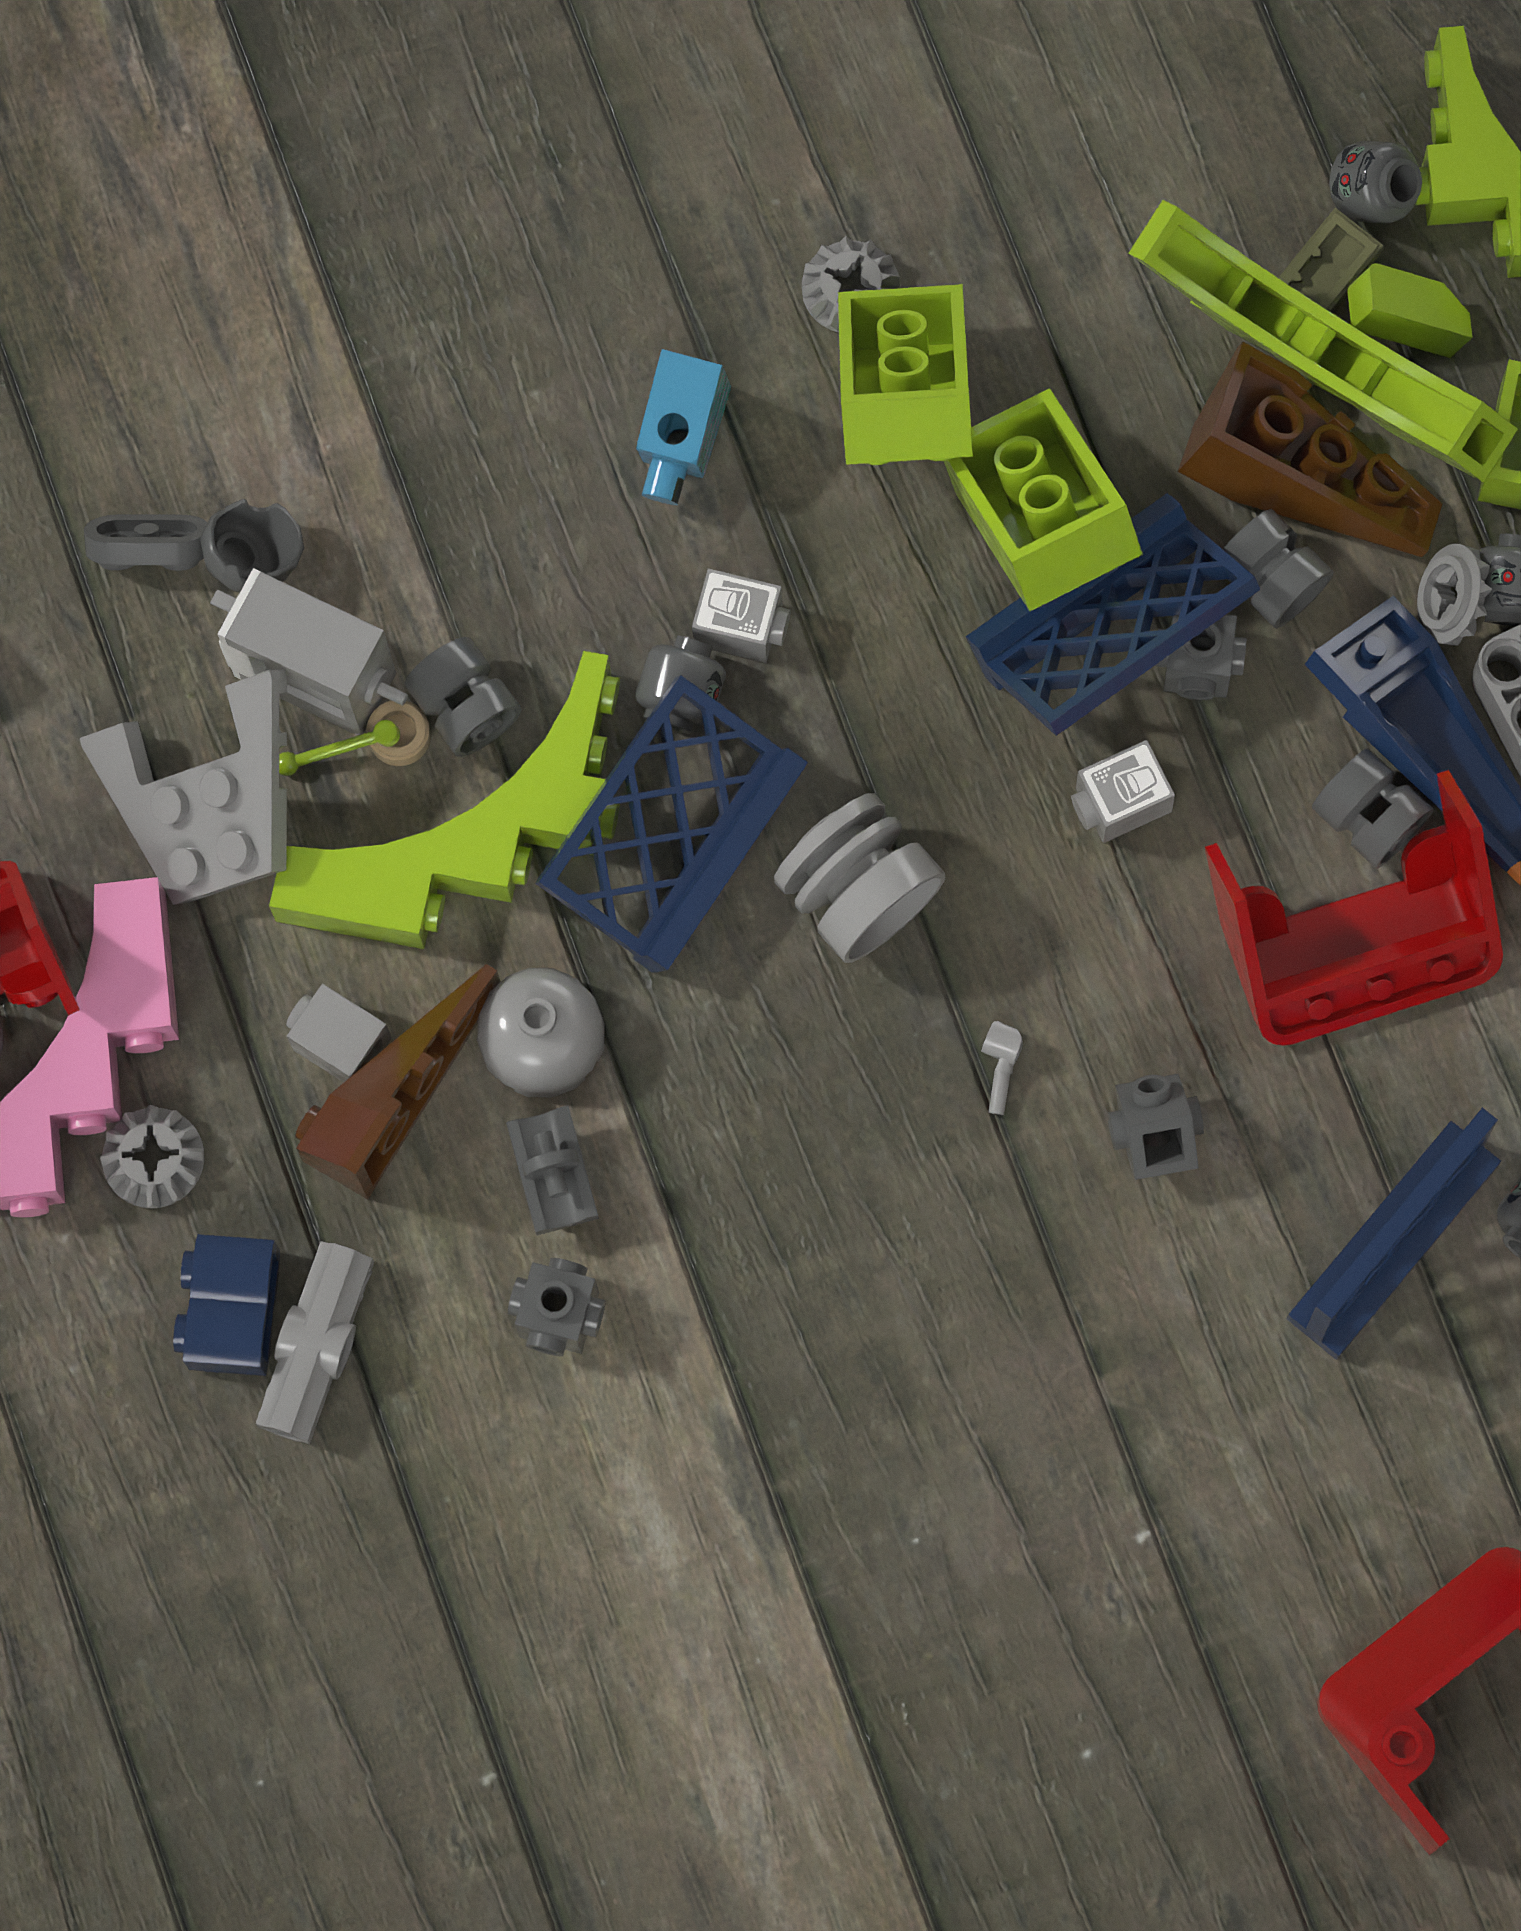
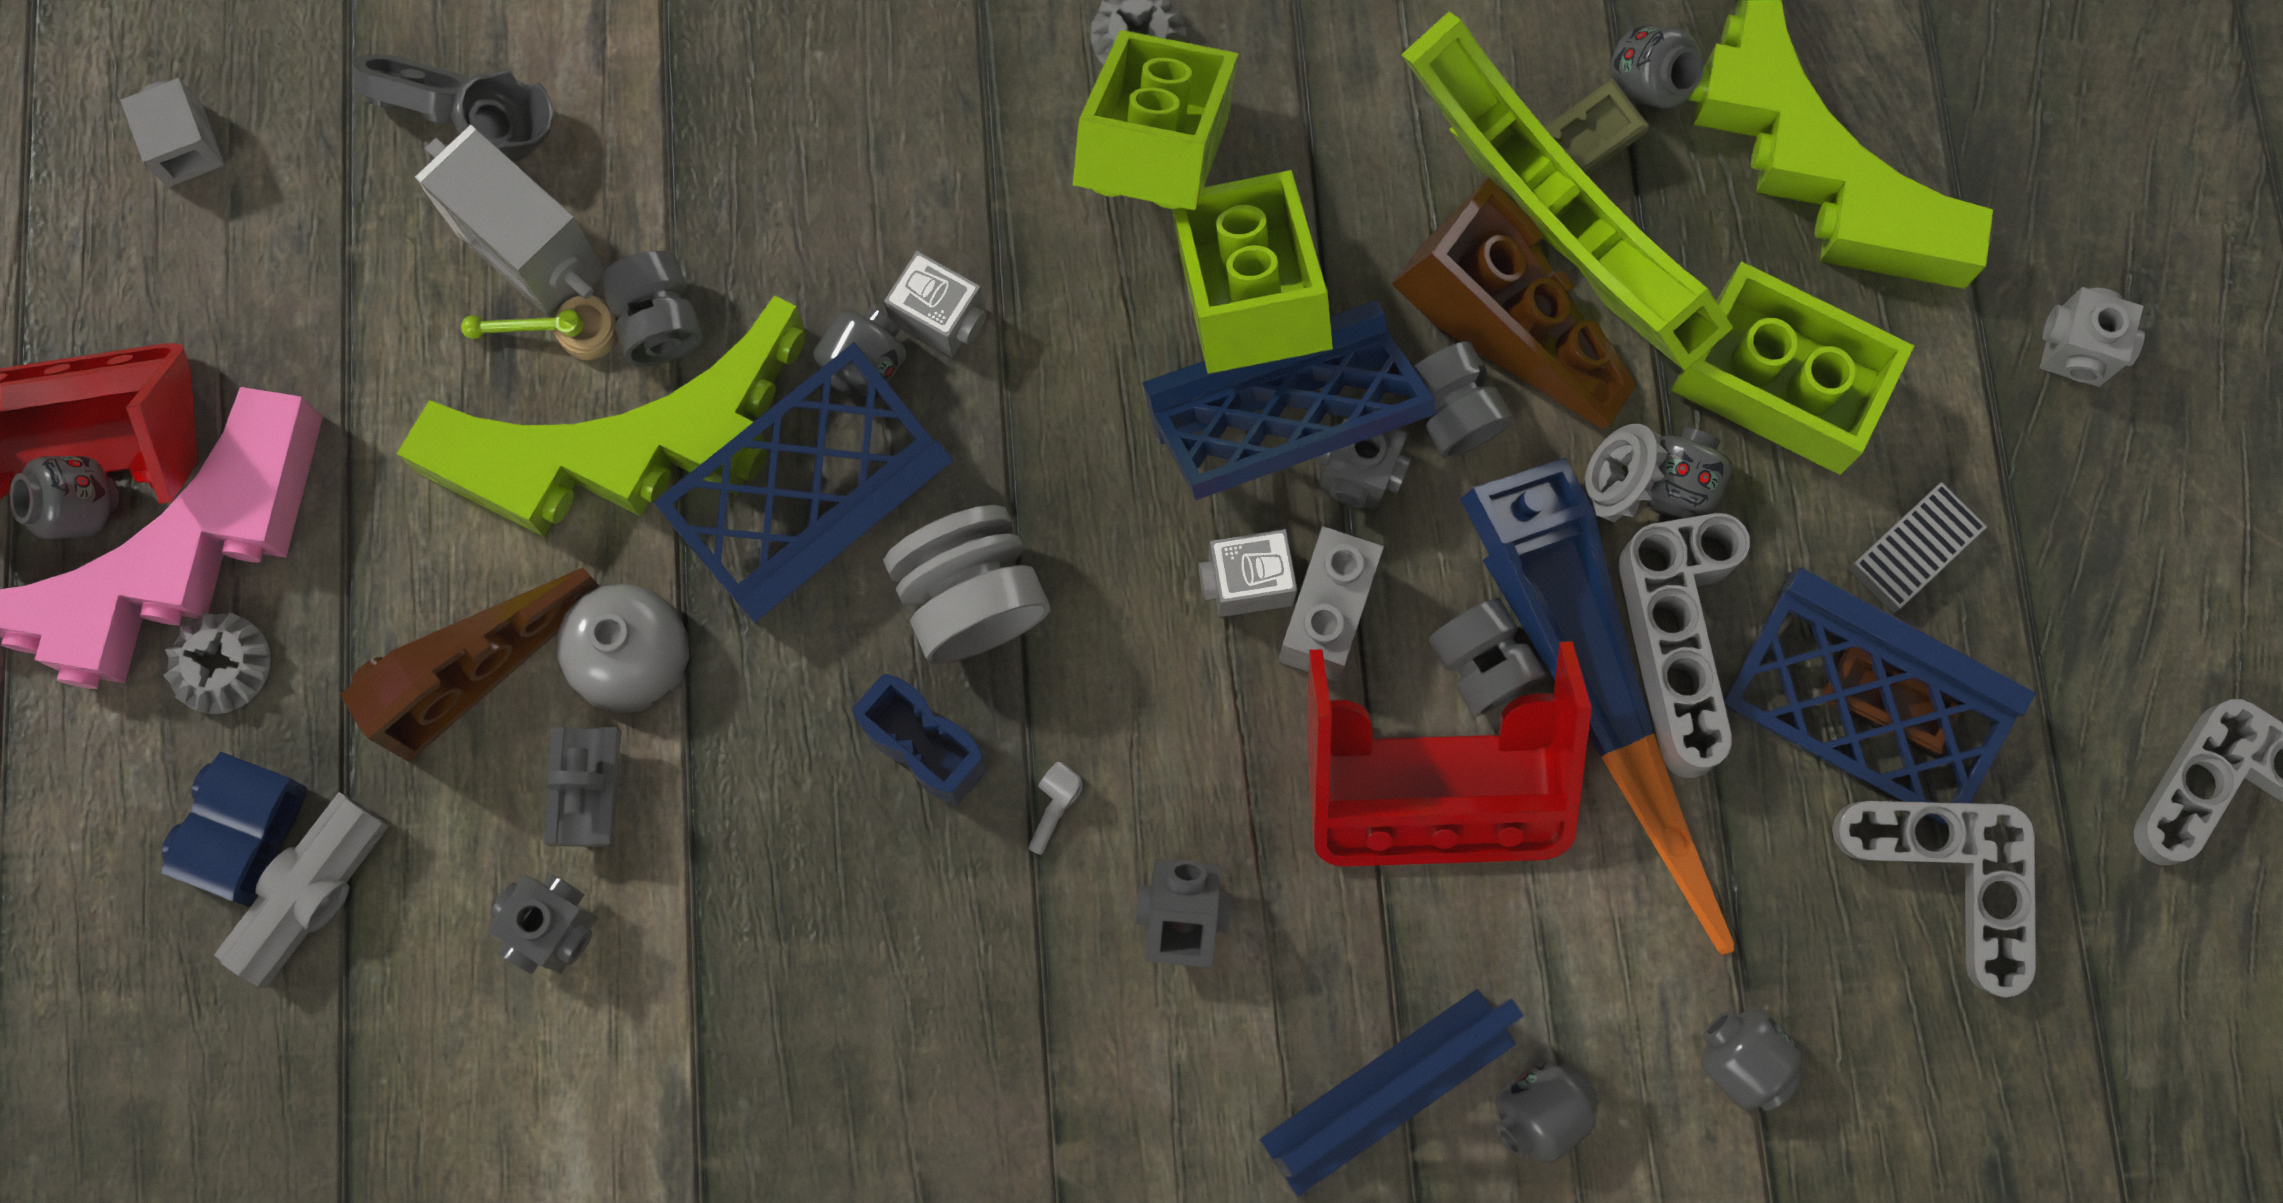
camera: 10 degrees right, 0 degrees up
light grey wing [80,669,287,905] -> none
light grey brick [286,983,392,1082] -> none
dark azure torso [636,349,731,505] -> none
lime piece [1347,263,1473,358] -> none
none -> dark blue brick [852,674,987,805]
none -> light grey brick [1278,526,1384,682]

